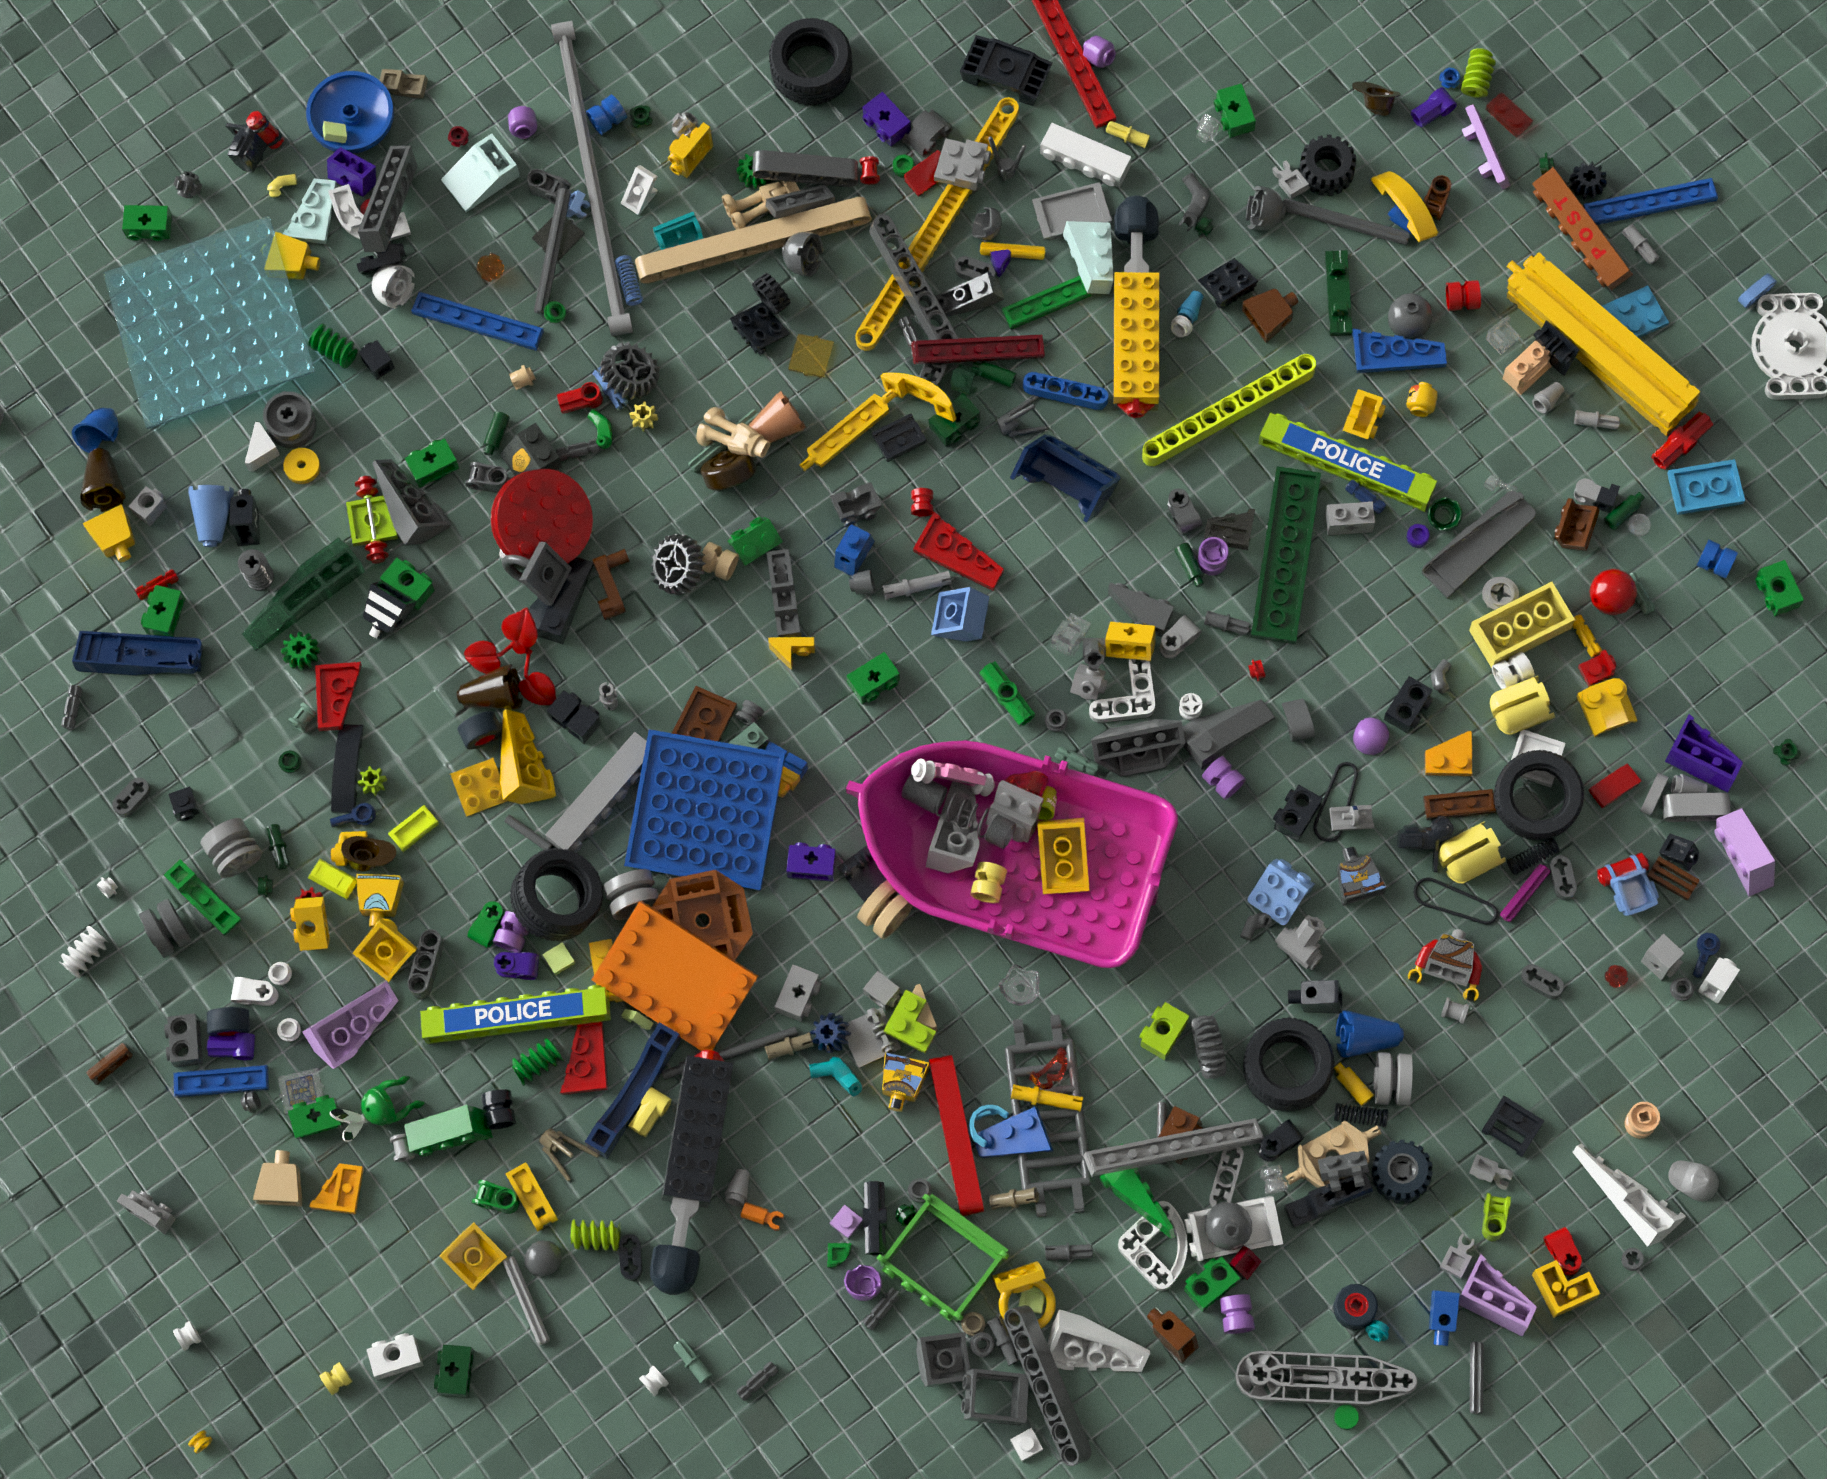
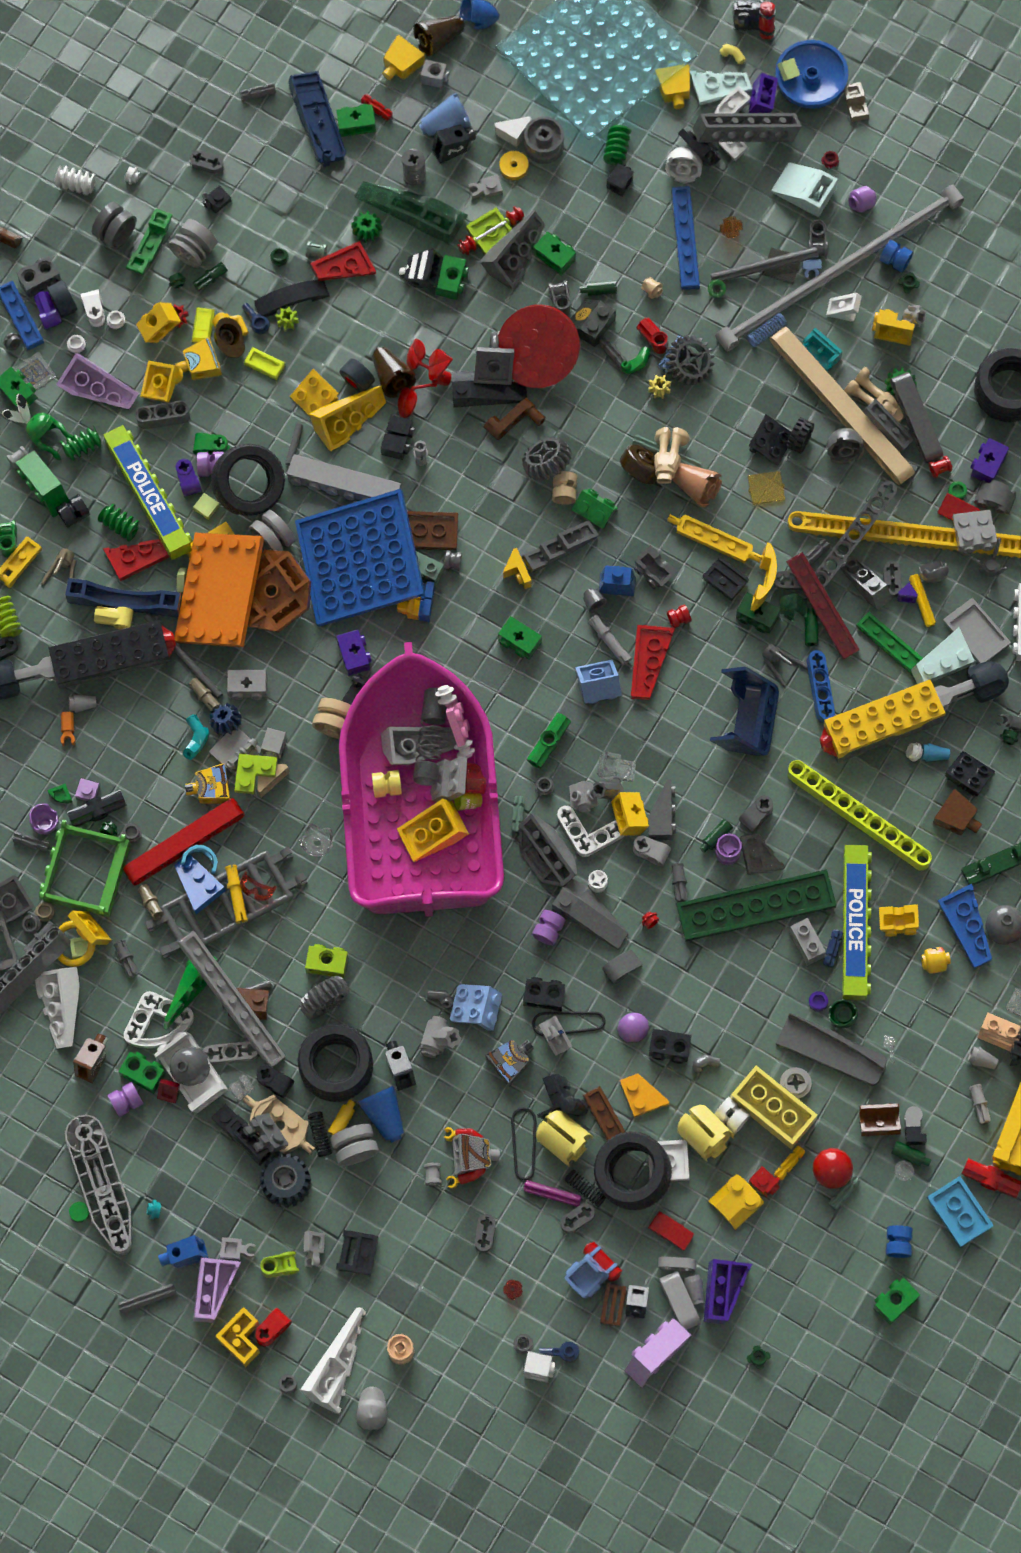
camera: 65 degrees right, 0 degrees up
black wheel [1333,1284,1378,1330] -> none
light grey brick [1641,934,1684,981] -> none
none -> green piece [60,426,102,461]
none -> light grey plate [469,175,503,199]

